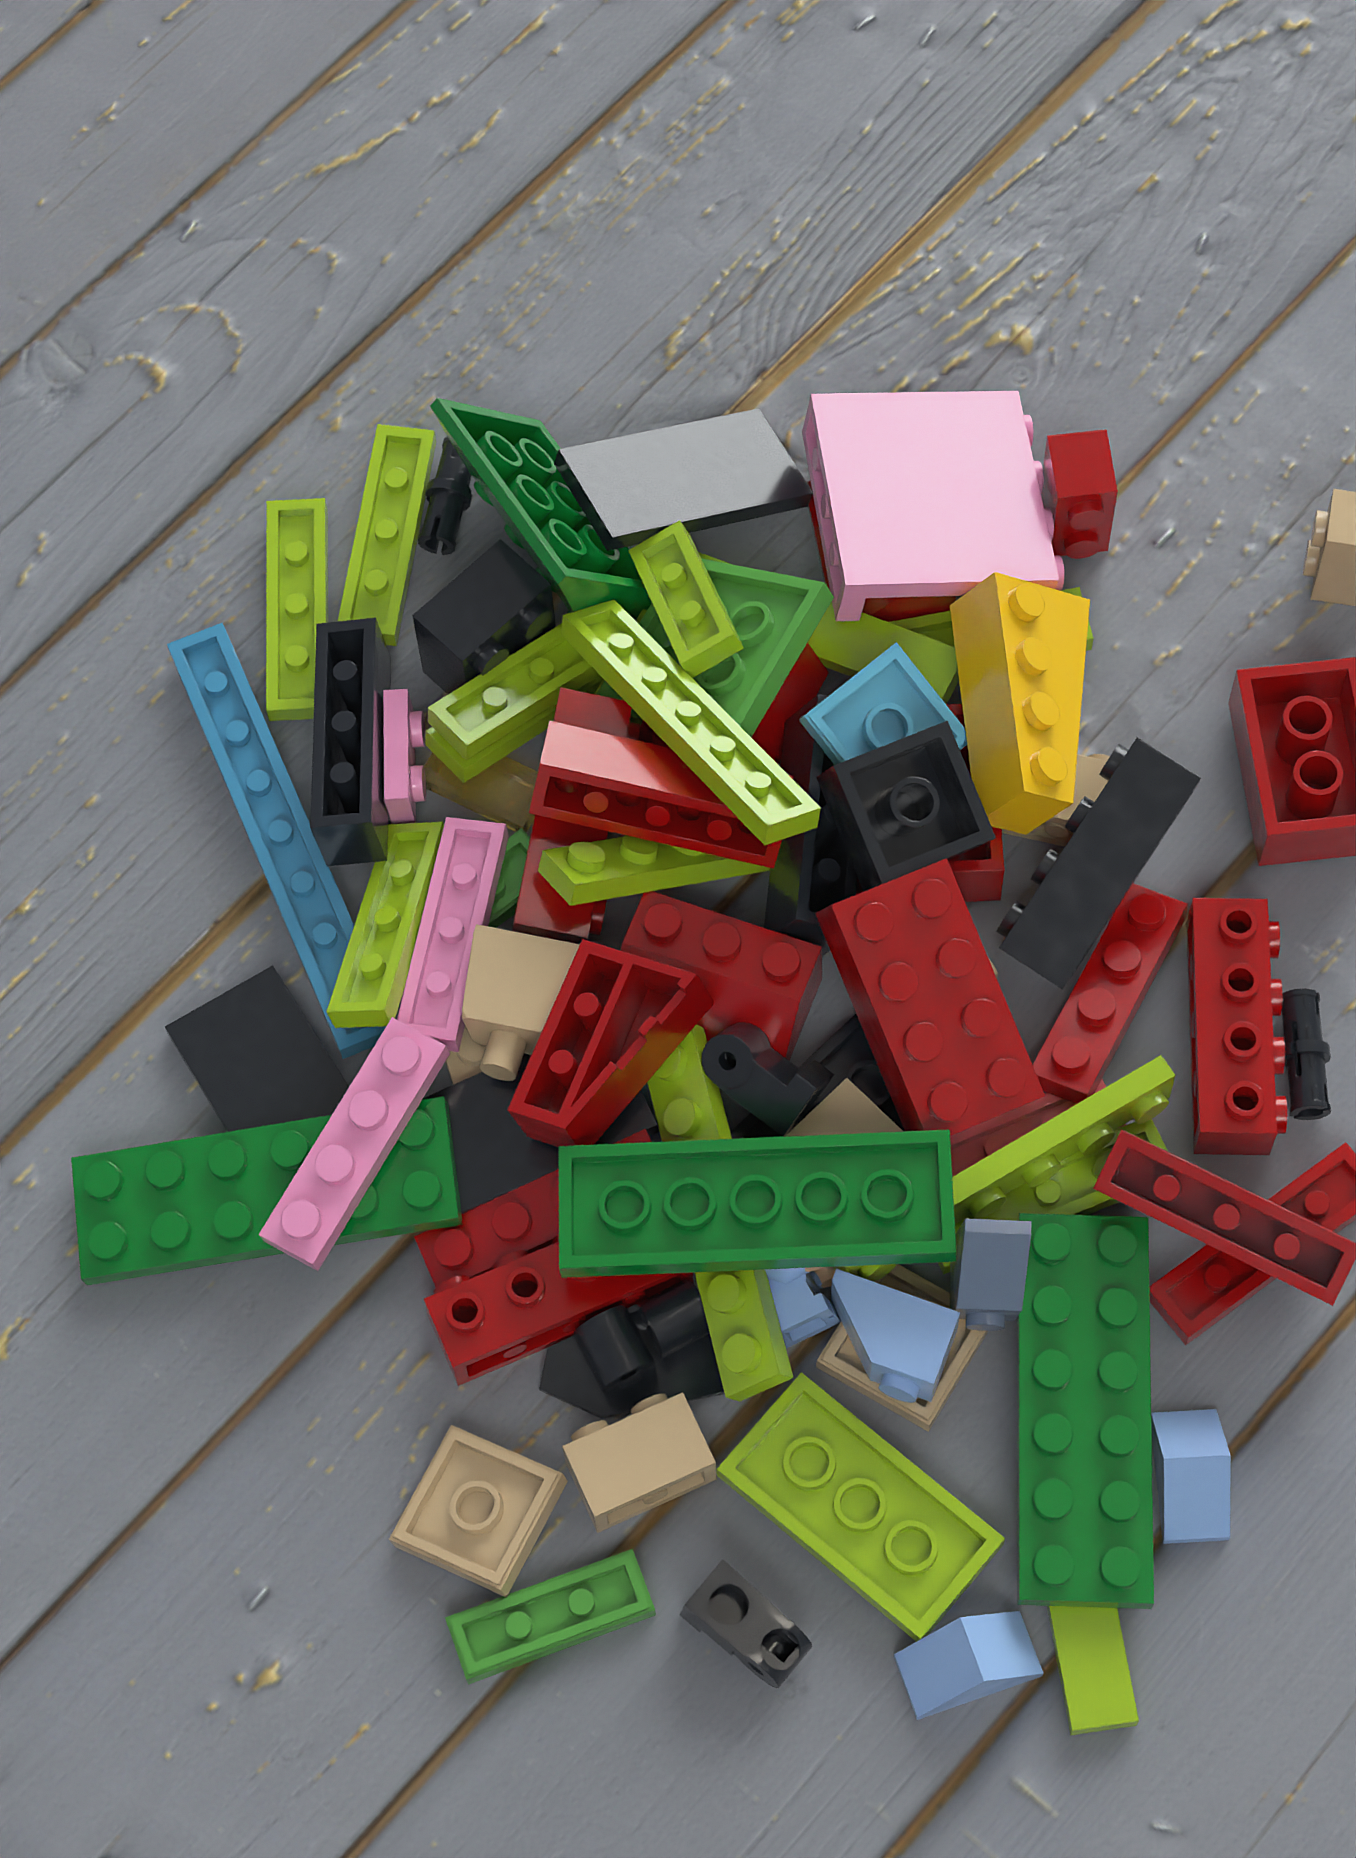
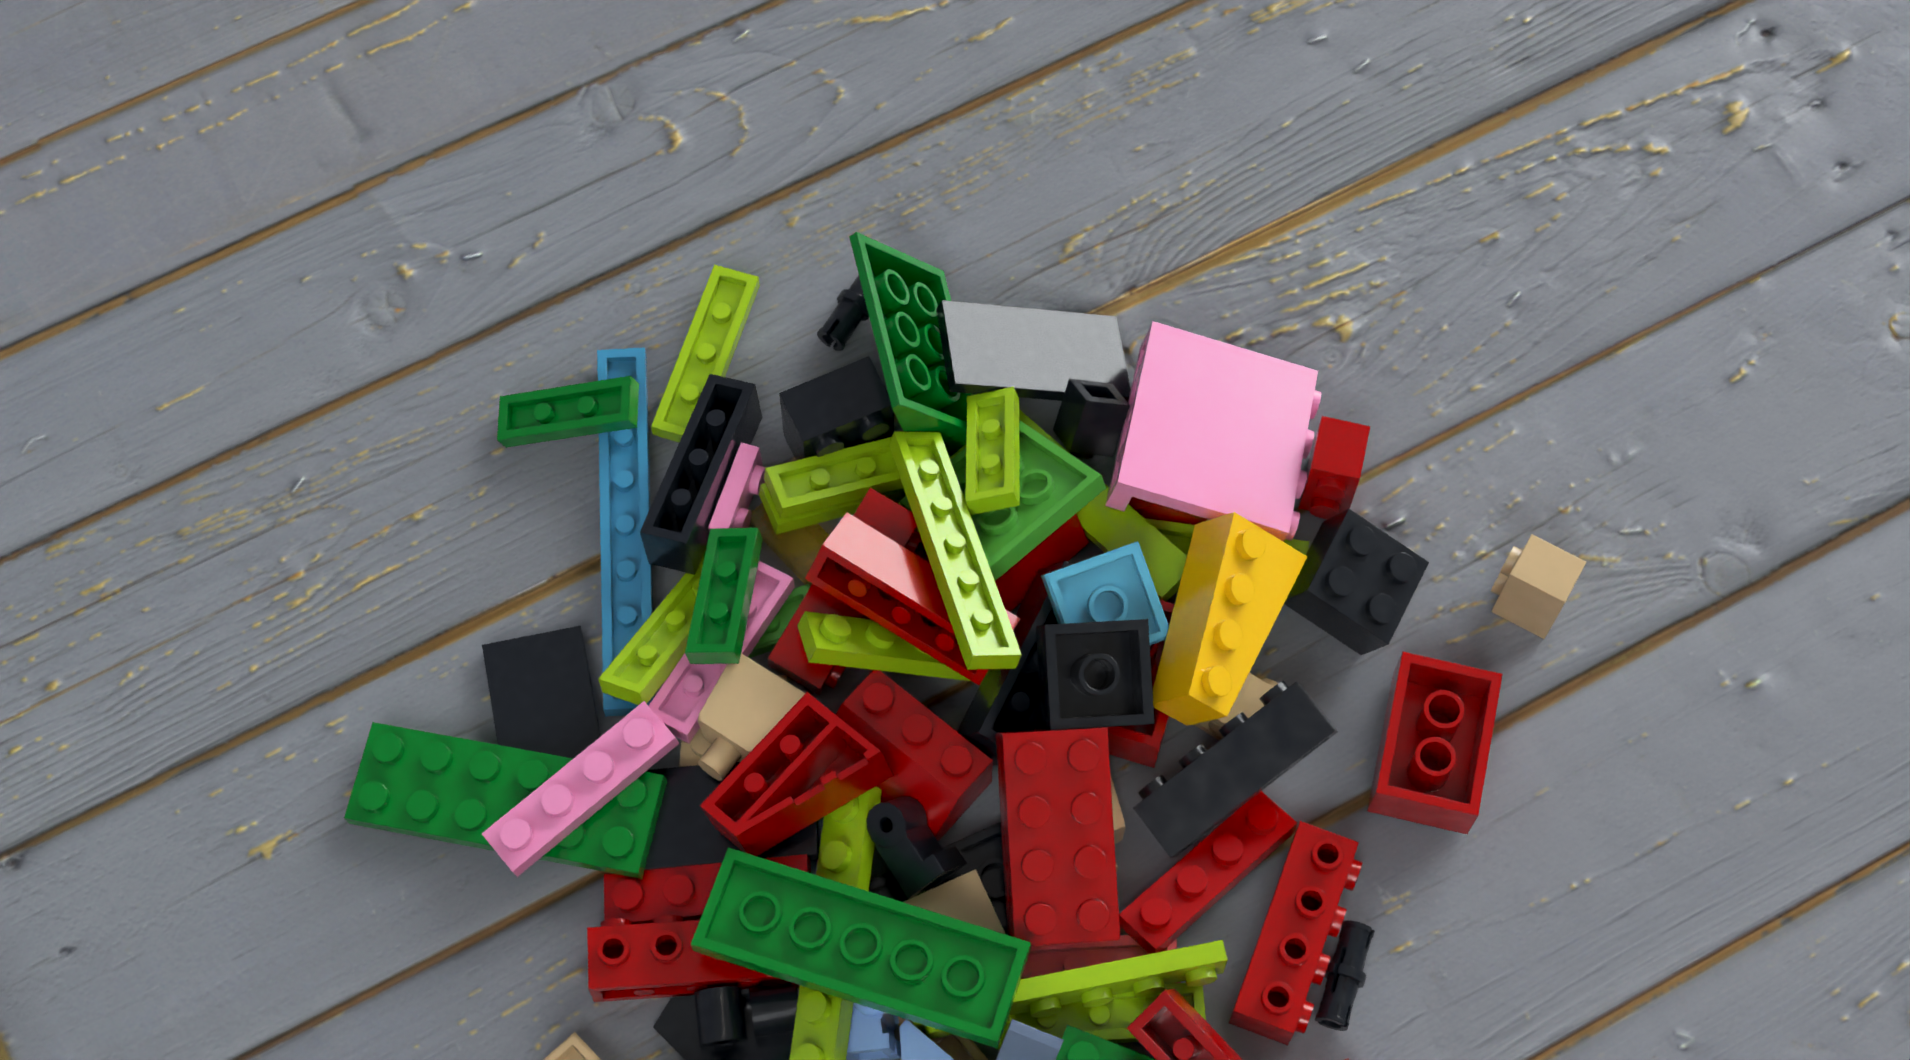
camera: 15 degrees right, 0 degrees up
lime plate [338,424,437,646] -> none
none -> green plate [497,376,639,448]
none -> green plate [685,528,763,664]
none -> black brick [1053,378,1130,459]
none -> black brick [1284,509,1429,655]

